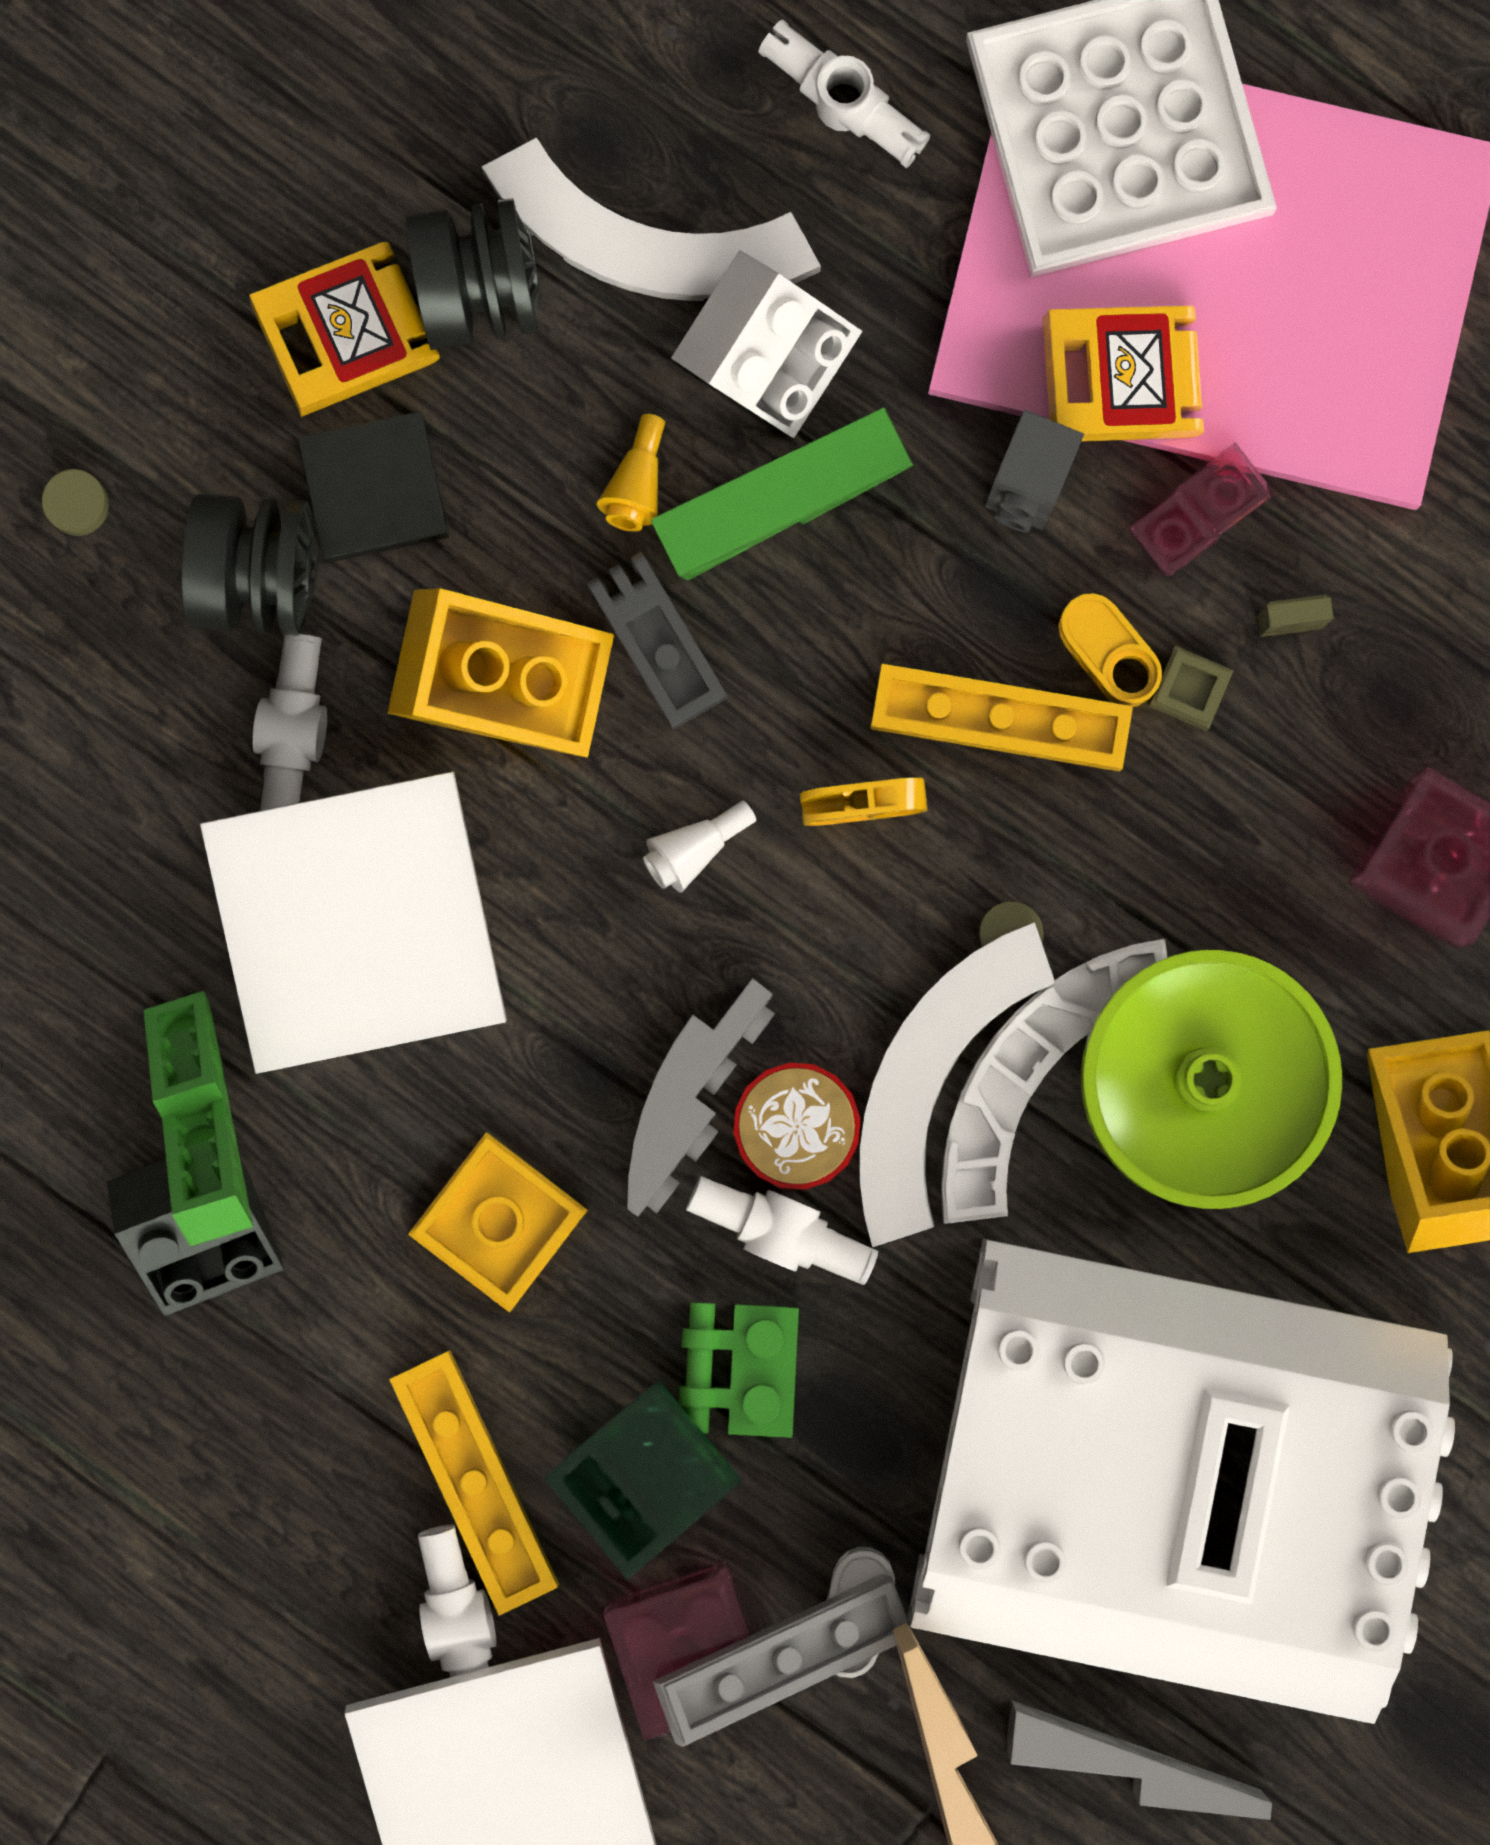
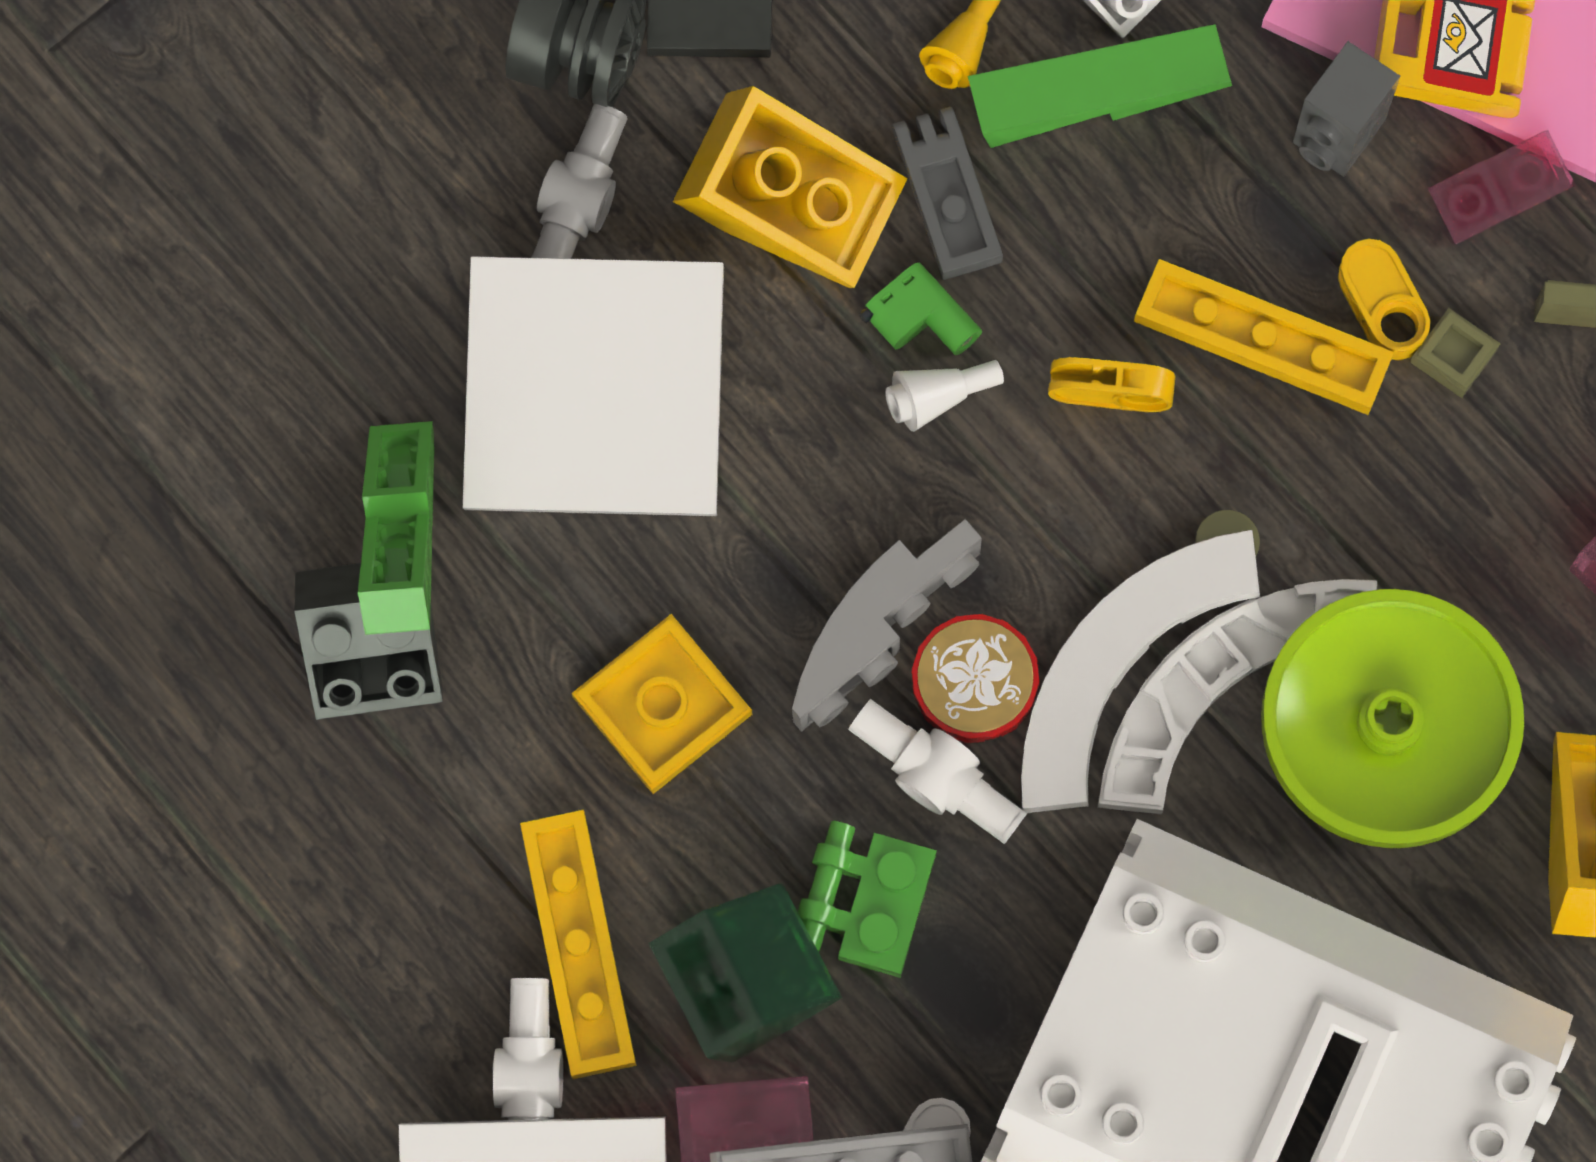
camera: 15 degrees right, 10 degrees down
none -> bright green piece [859,262,982,356]

